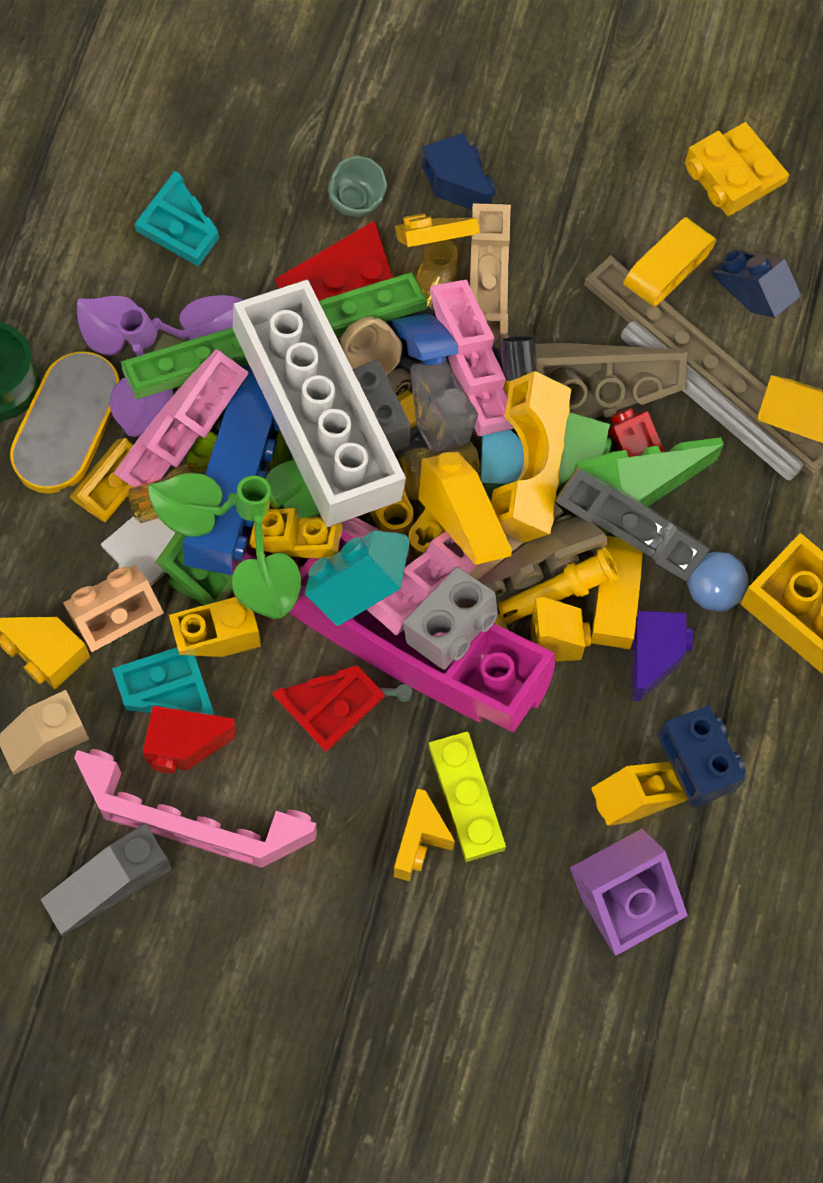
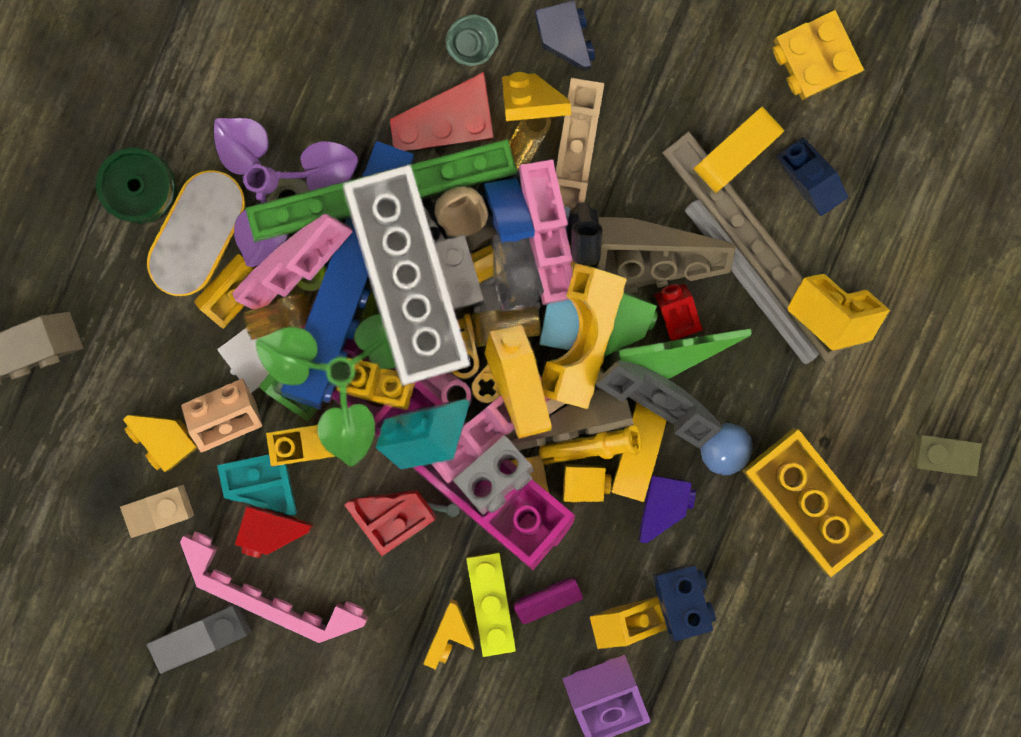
camera: 10 degrees right, 20 degrees up
teal wing [135,171,219,267] -> none
none -> magenta slope [514,576,583,624]

